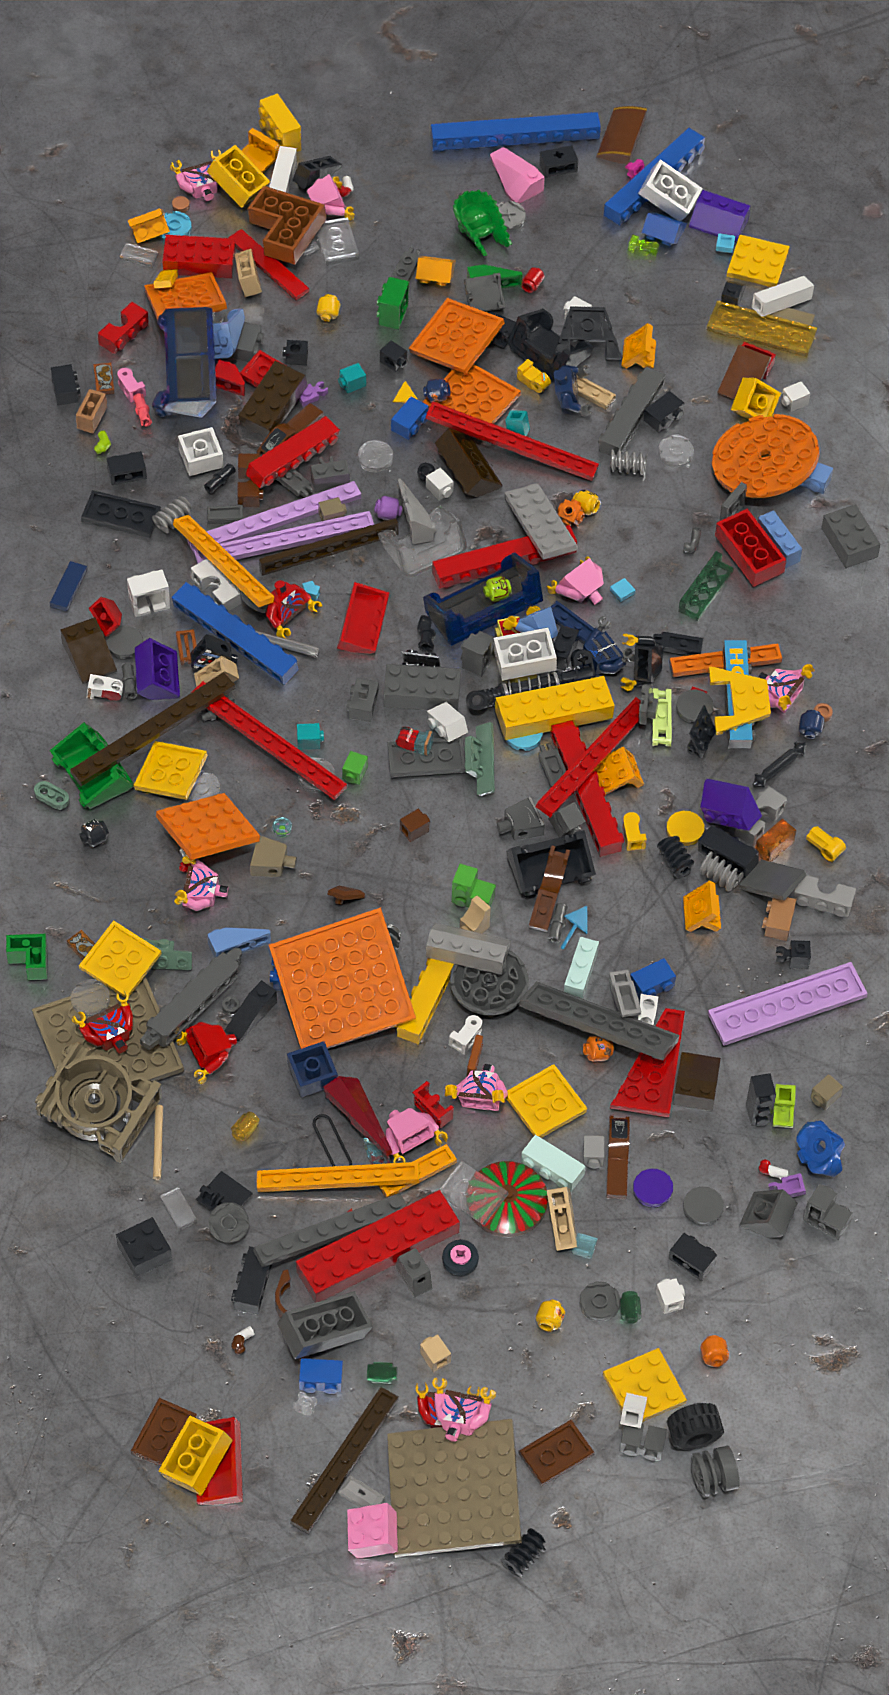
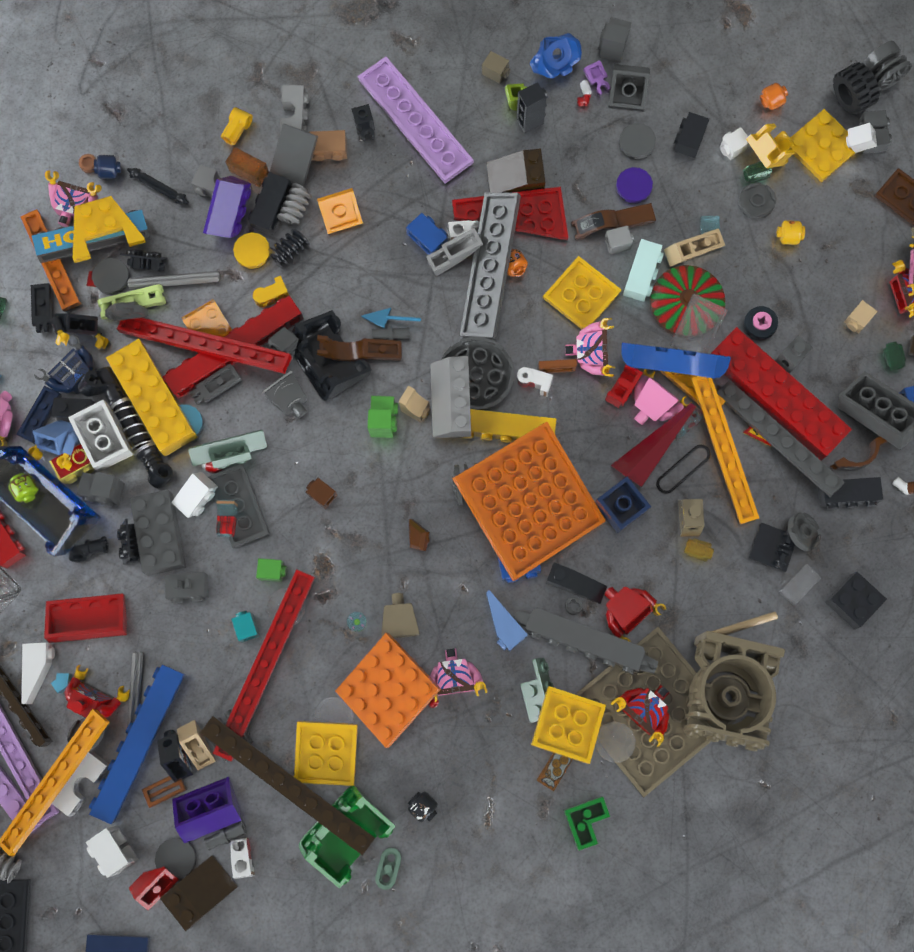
camera: 100 degrees left, 20 degrees up
light aqua brick [564,937,599,999] -> none
none -> white slope [22,642,55,705]
none -> light grey axle [128,271,220,289]
none -> blue brick [621,342,731,379]
none -> dark tan torso [678,499,704,537]
none -> yellow panel [746,123,795,168]

